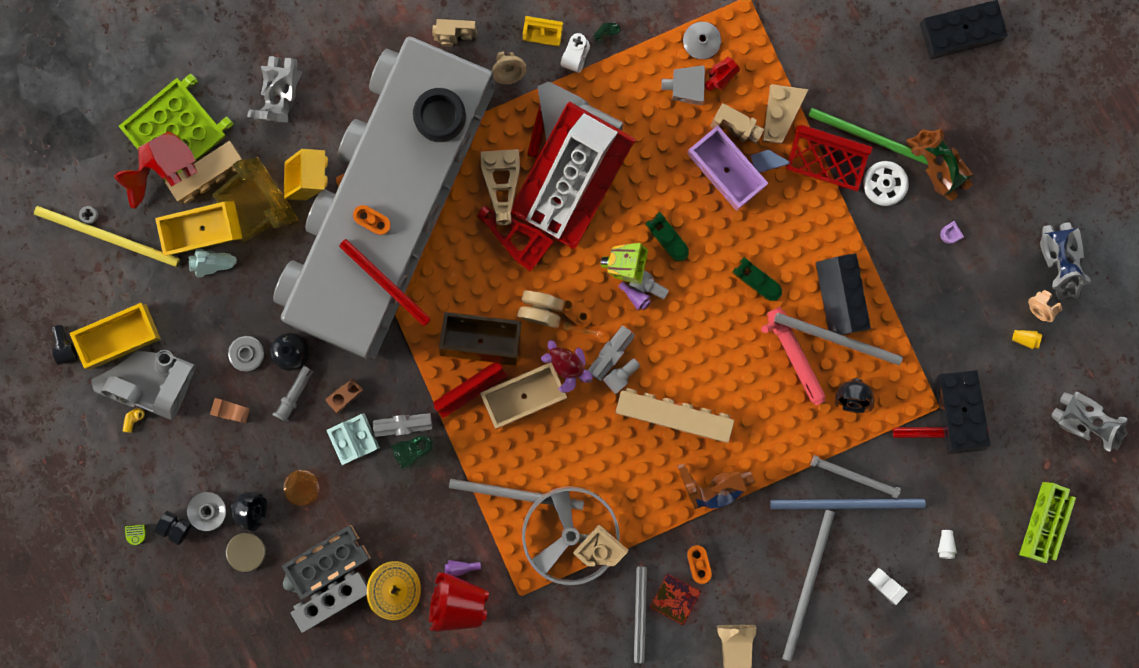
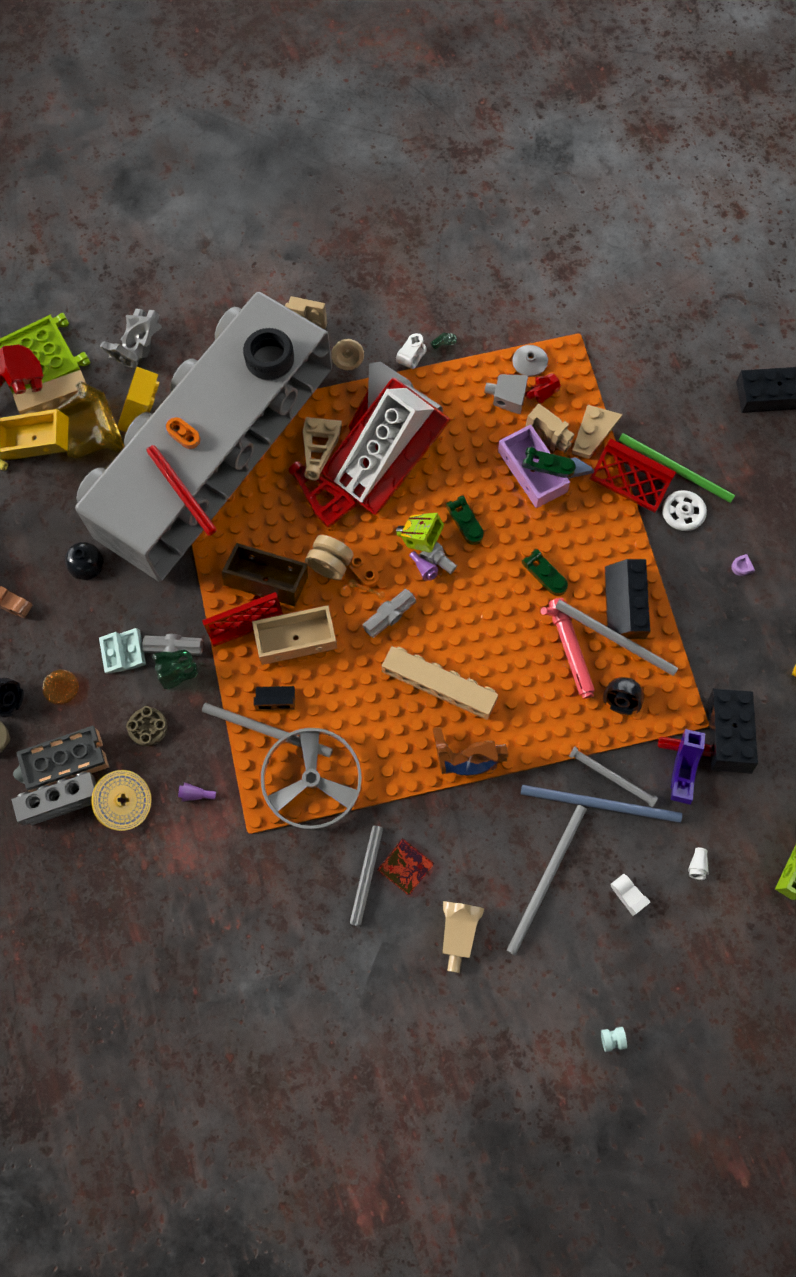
camera: 15 degrees right, 15 degrees down
light aqua rock [189,249,237,278] -> none
light grey wheel [228,336,264,372] -> none
light grey pin [272,366,314,423] -> none
nougat leg [325,378,363,415] -> none
red cone [429,572,489,632] -> none
yellow hinge [522,16,563,47] -> none
animal [541,340,593,393] -> none
tan plate [573,525,628,566] -> none
light grey pin [603,358,641,394] -> none
orange plate [687,545,712,584] -> none
dark orange hips [906,128,973,201] -> none
none -> dark tan tile [126,706,168,747]
none -> black panel [254,686,295,710]
none -> dark green plate [522,447,576,478]
none -> dark purple arch [670,729,705,805]

